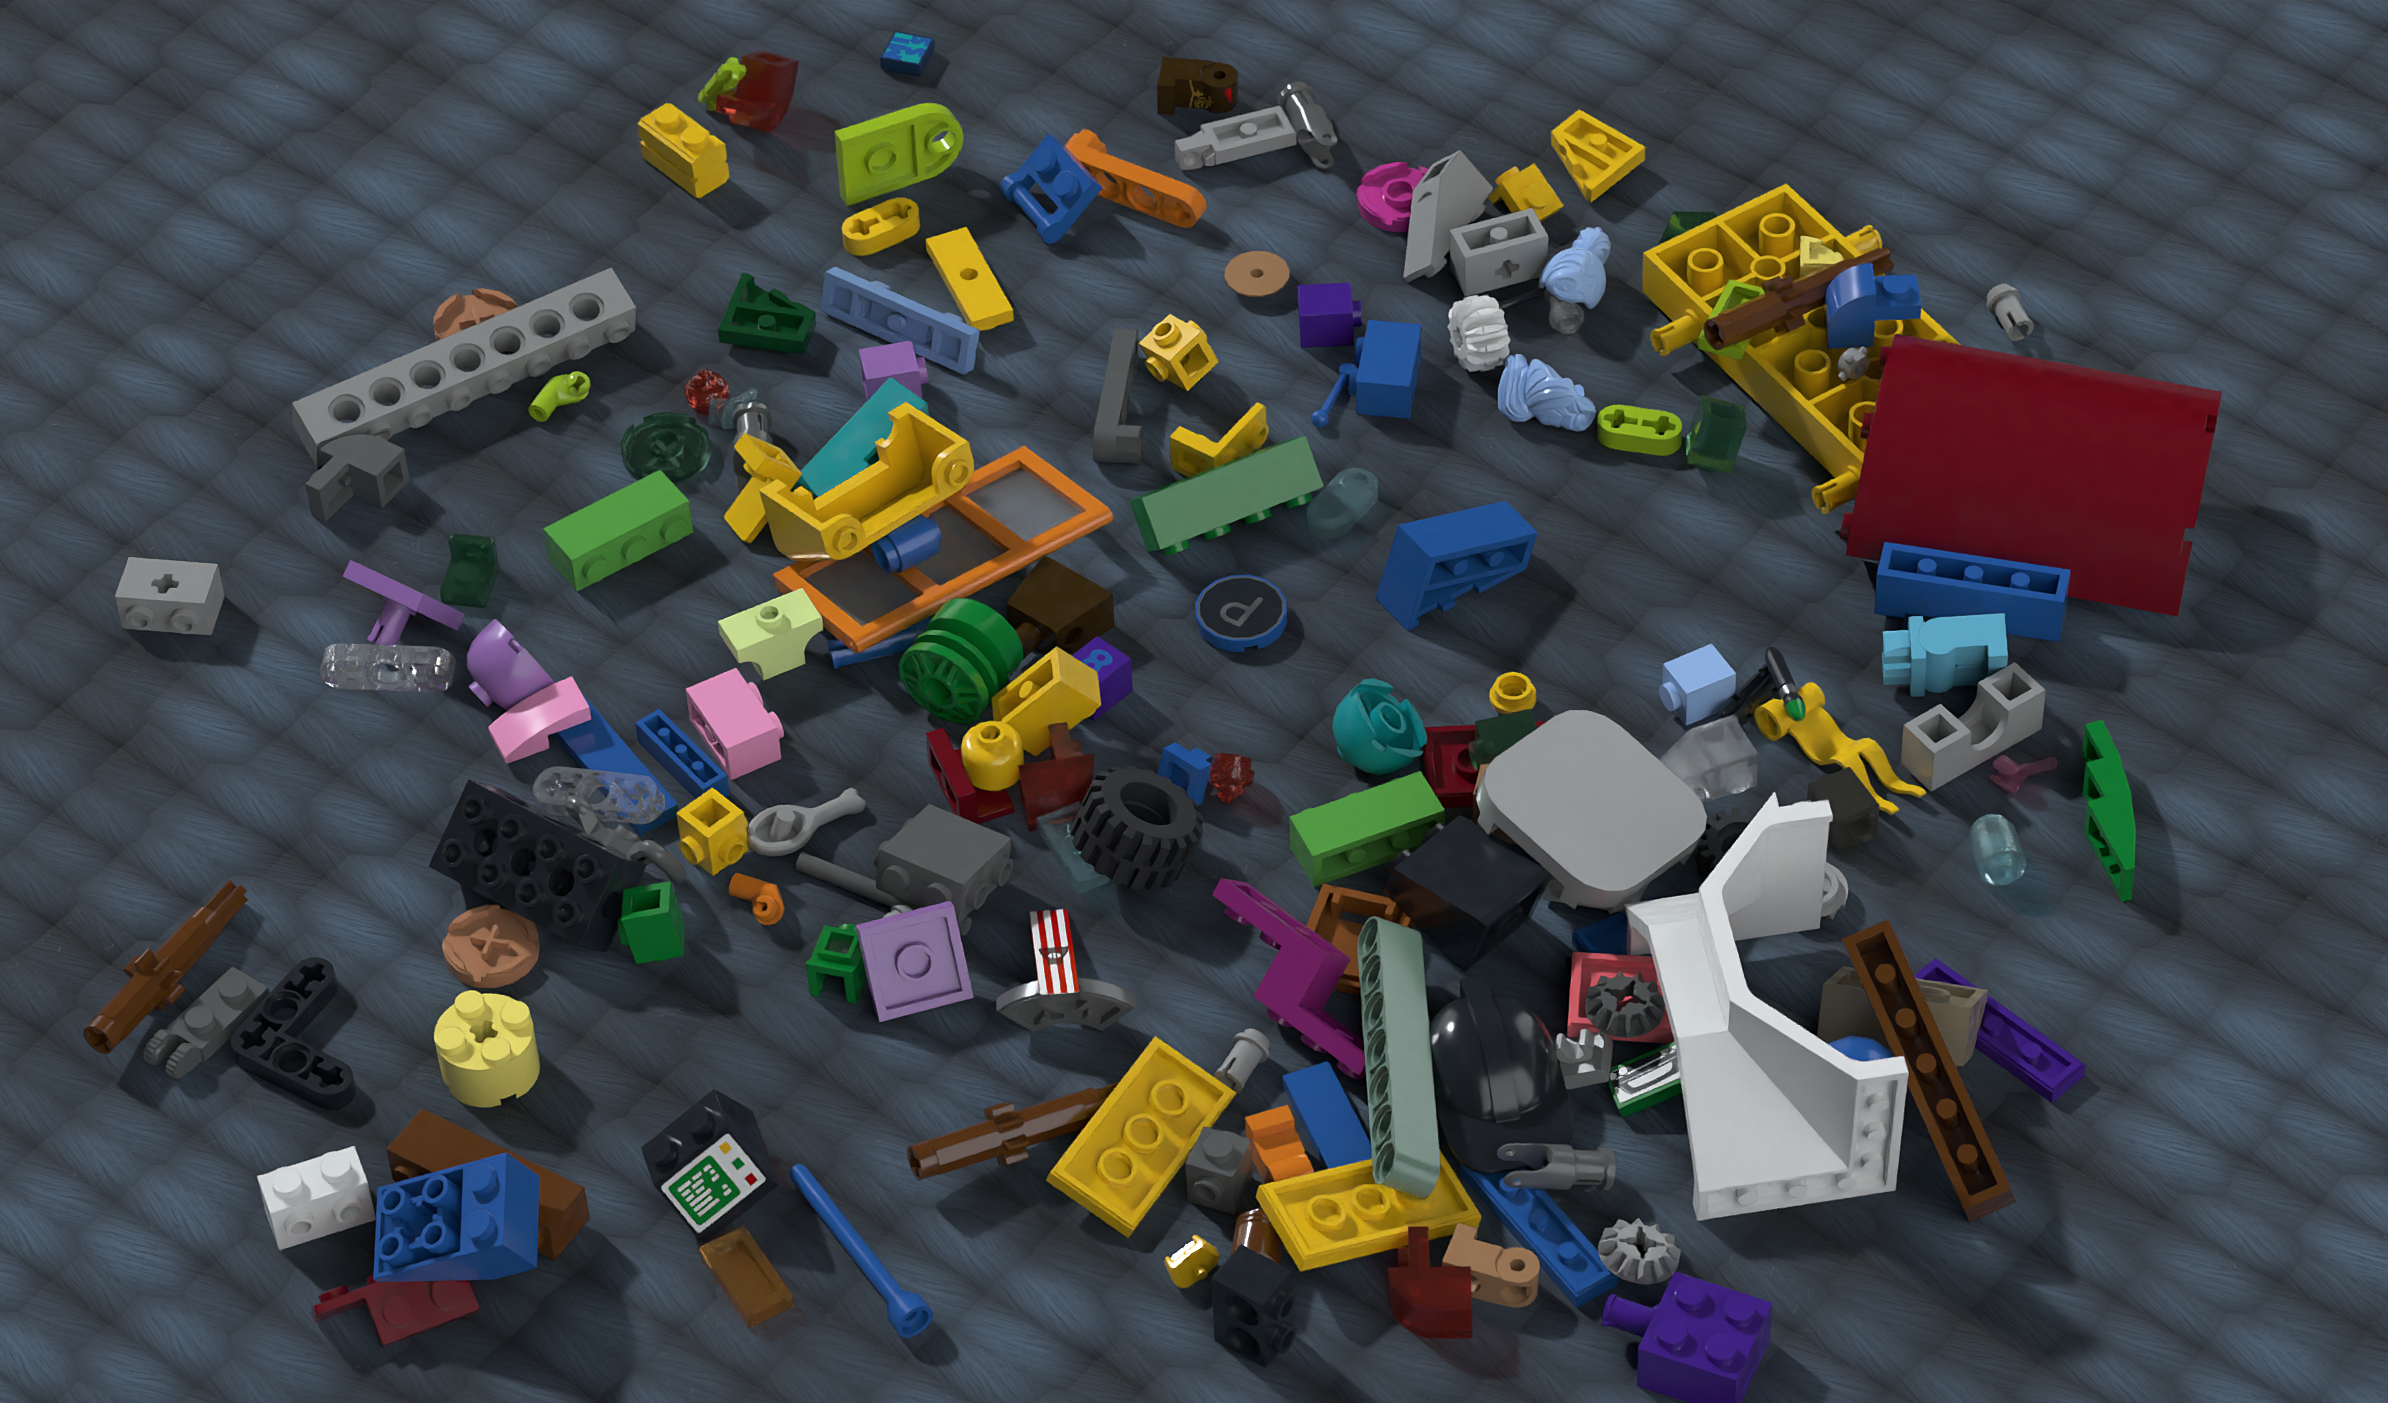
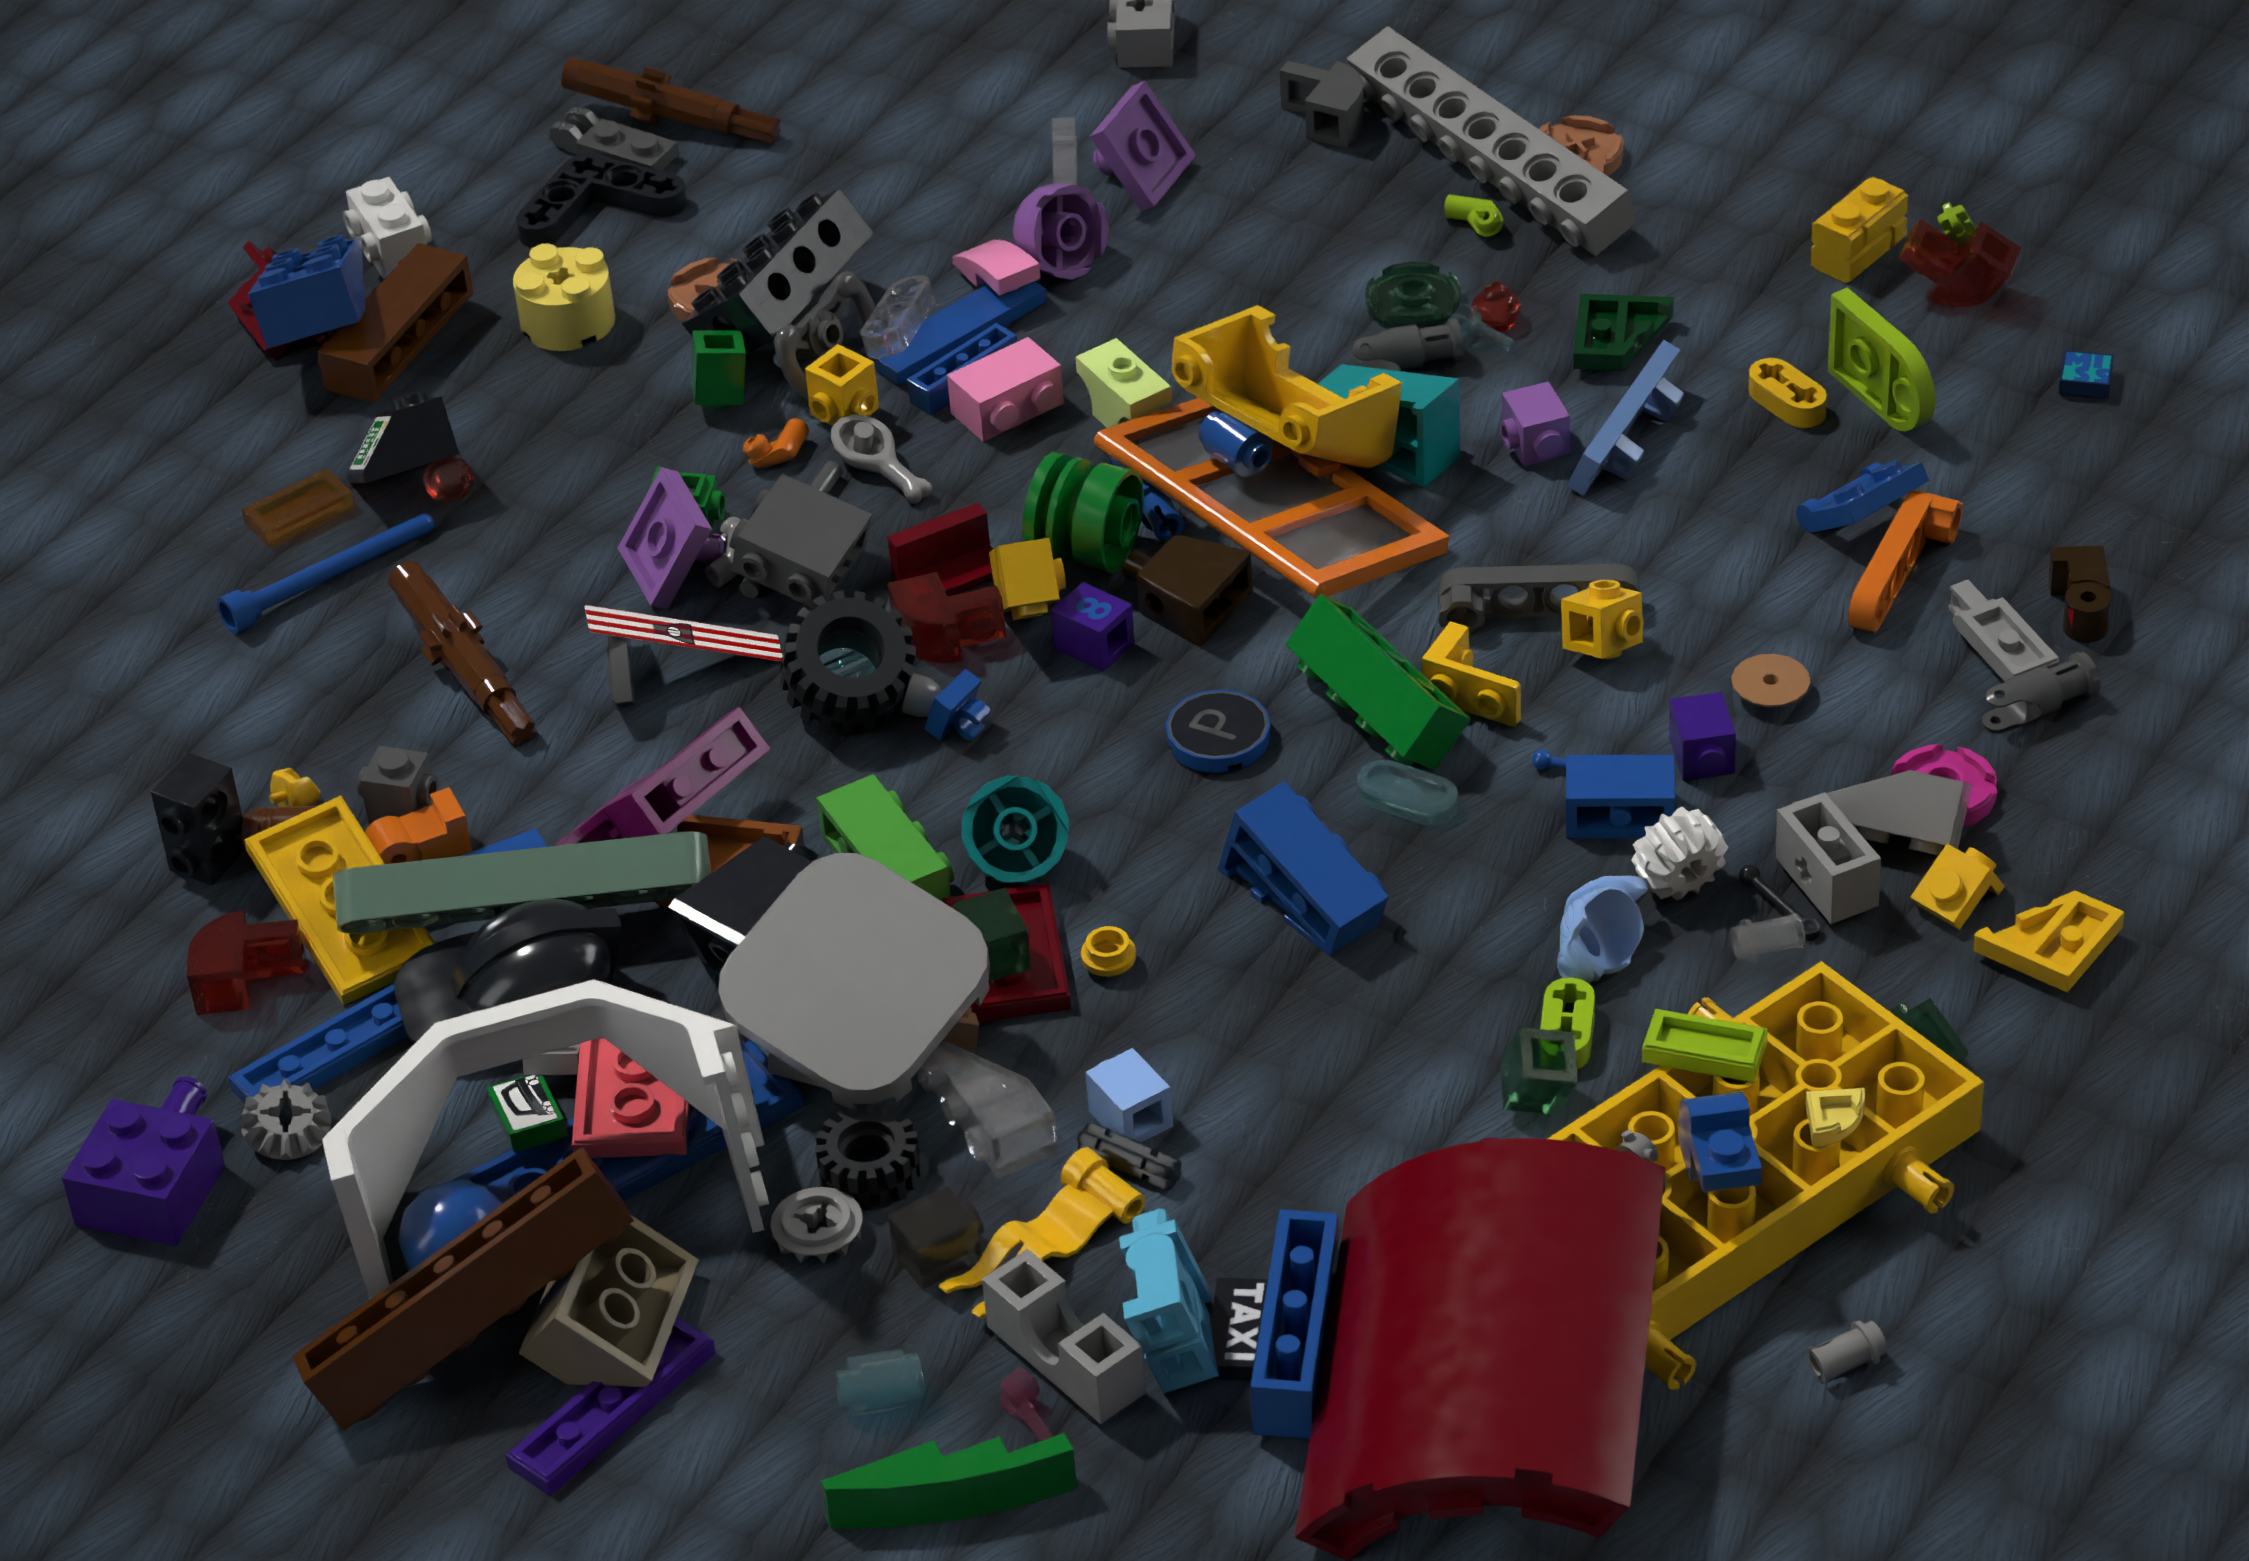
camera: 85 degrees right, 5 degrees down
clear green bracket [440,533,500,608] -> none
bright green brick [543,470,693,592] -> none
yellow bracket [724,433,802,543] -> none
yellow tile [926,227,1014,331] -> none
yellow head [961,721,1025,791] -> none
yellow tile [1046,1036,1236,1238] -> none
clear red plate [1209,753,1255,804] -> none
light grey pin [1214,1028,1270,1093] -> none
medium nougat leg [1441,1223,1540,1308] -> none
dark grey piece [1497,1143,1616,1191] -> none
light blue hair [1539,227,1611,309] -> none
dark grey gear [1585,970,1665,1038] -> none
reddish brown piece [1703,247,1894,350] -> none
black piece [1765,646,1806,722] -> none

